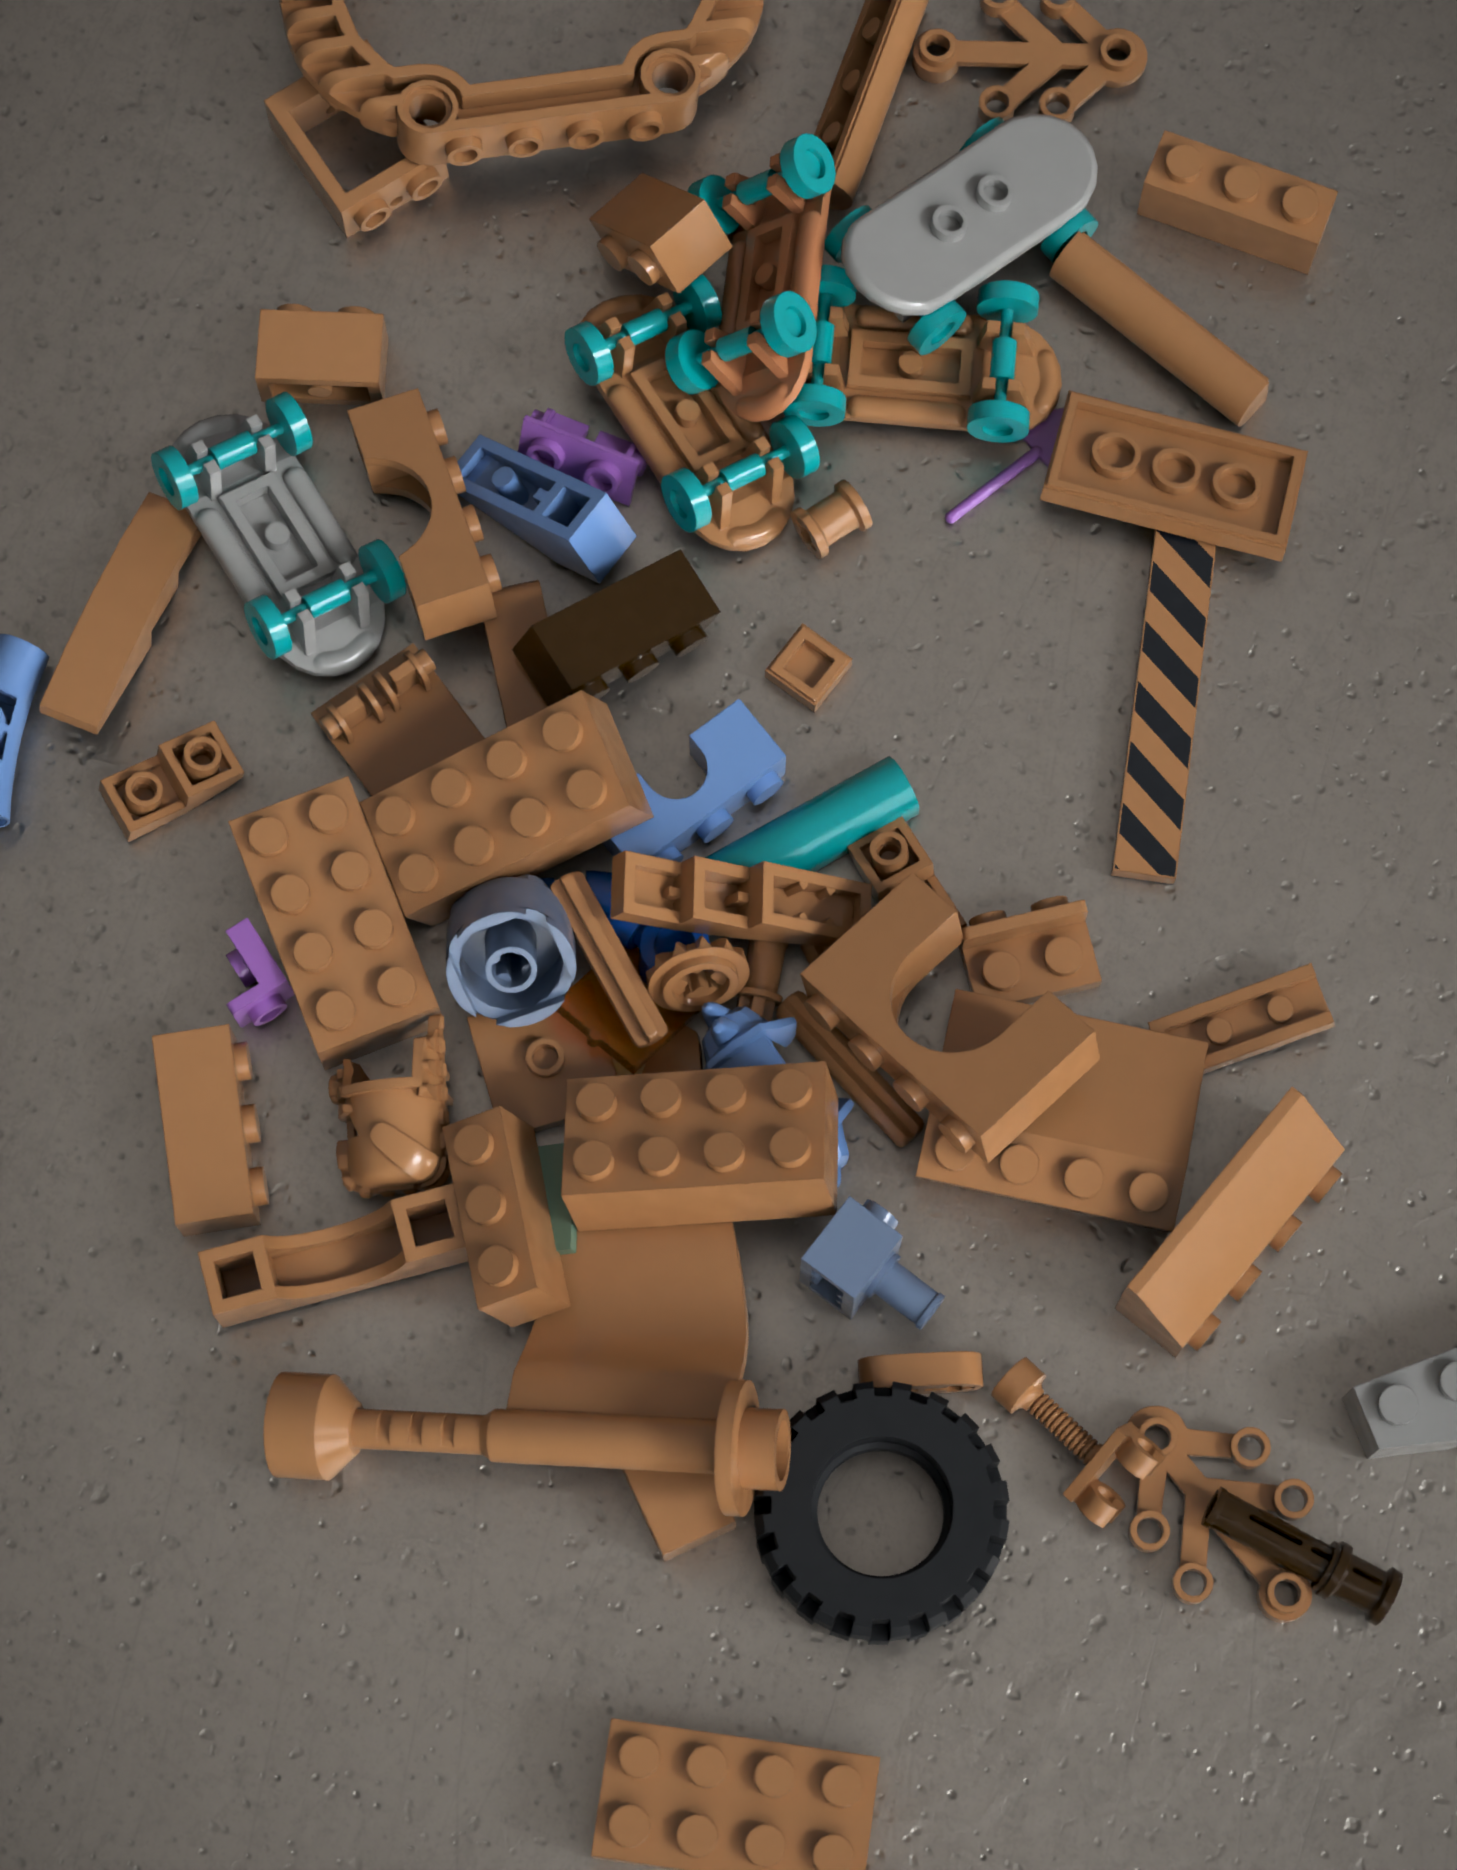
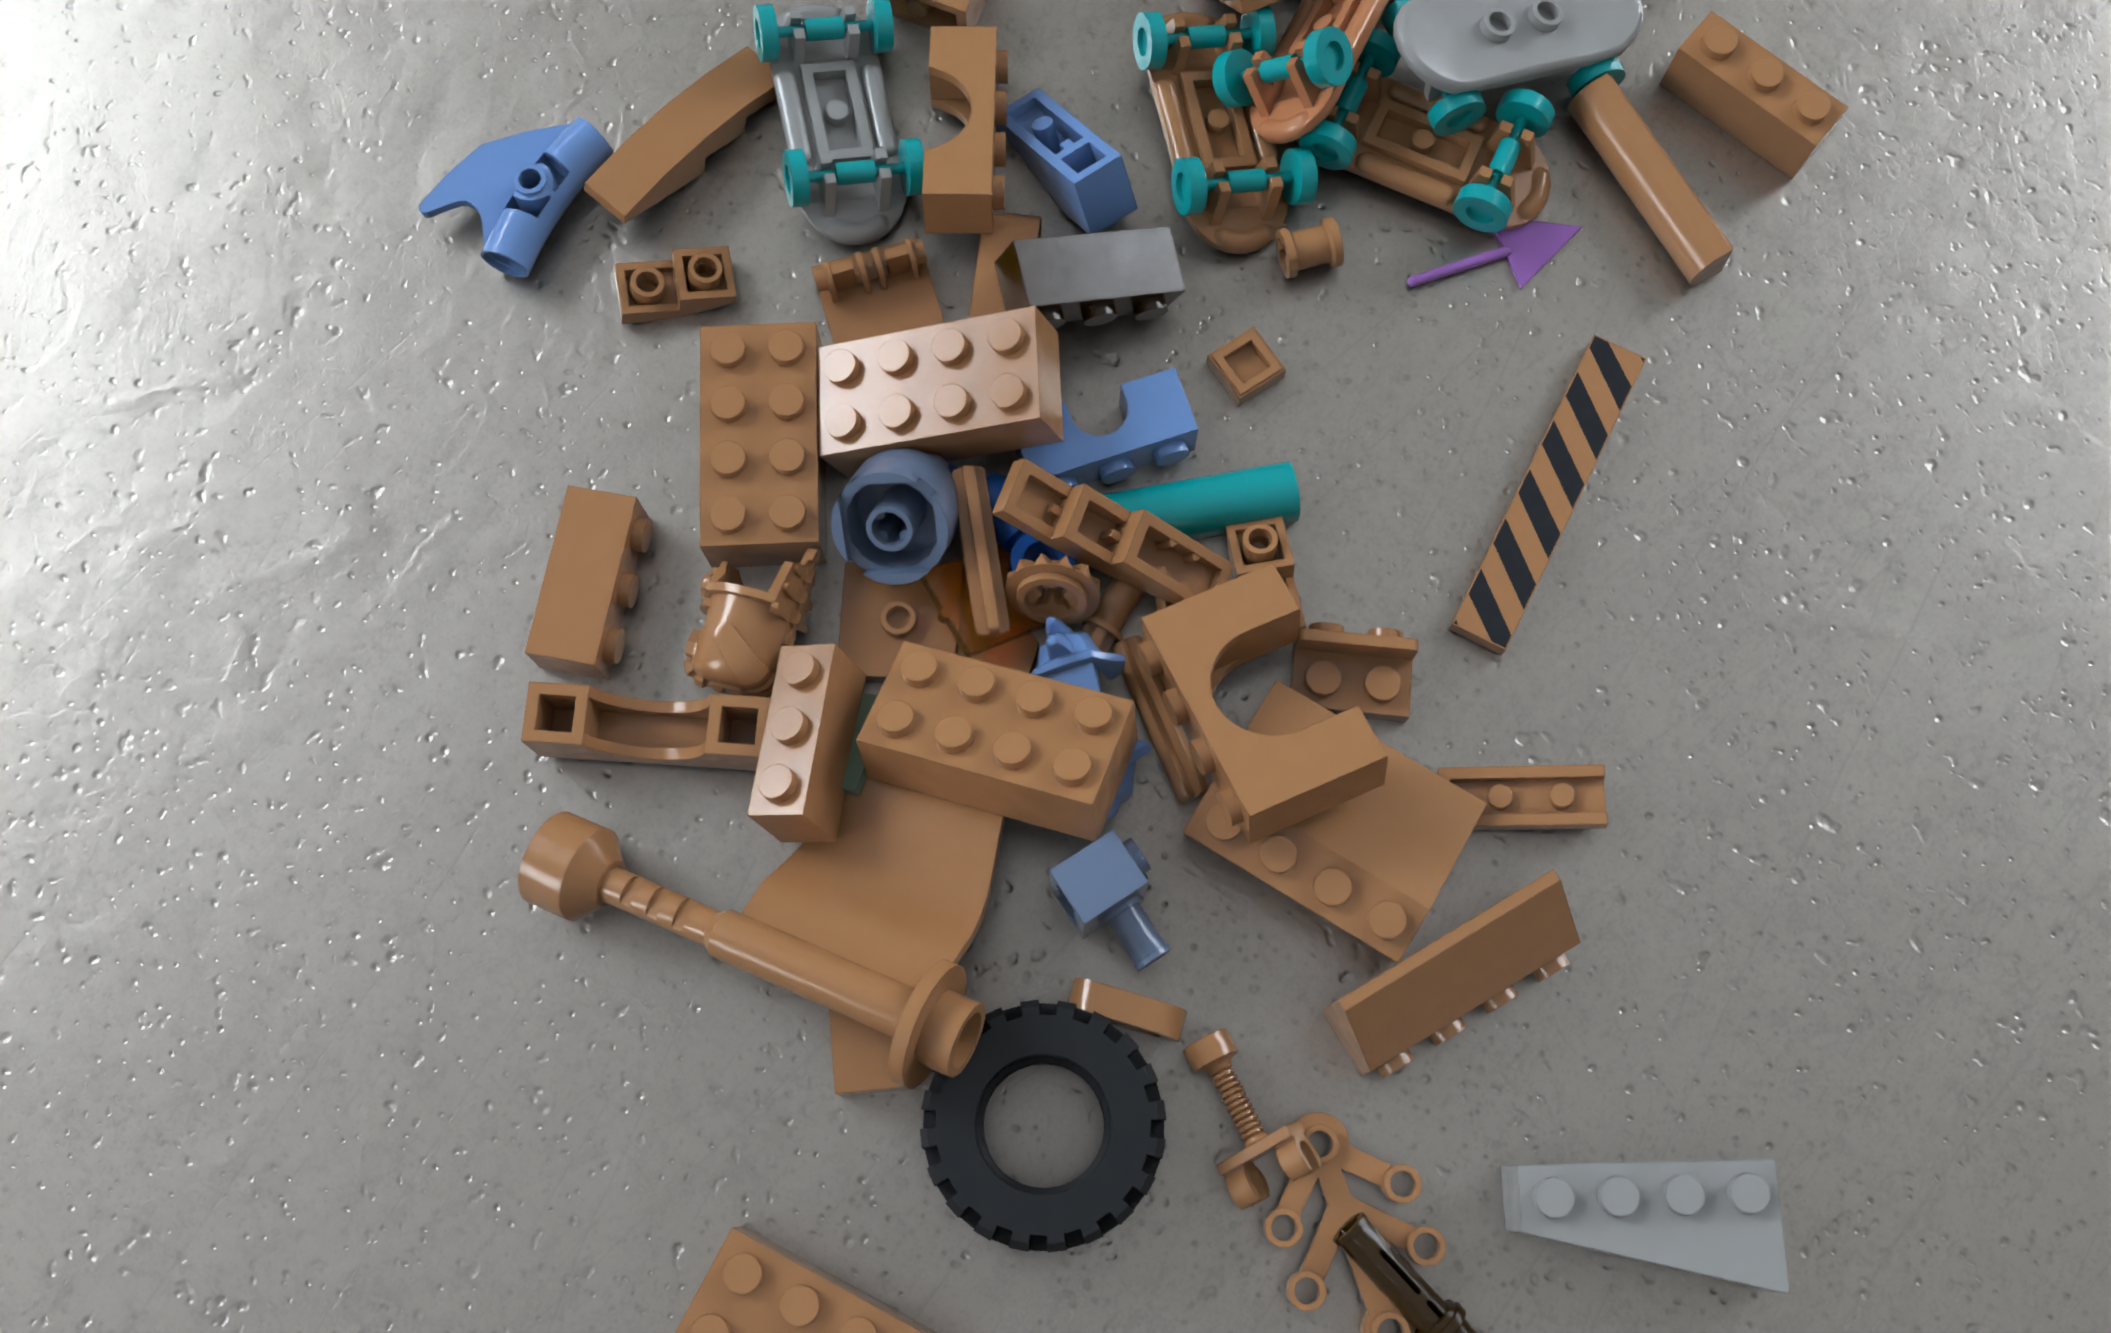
camera: 20 degrees right, 0 degrees up
medium lavender bracket [226,917,295,1027] -> none
medium lavender hinge [518,408,647,506] -> none
medium nougat tile [1040,391,1308,562] -> none

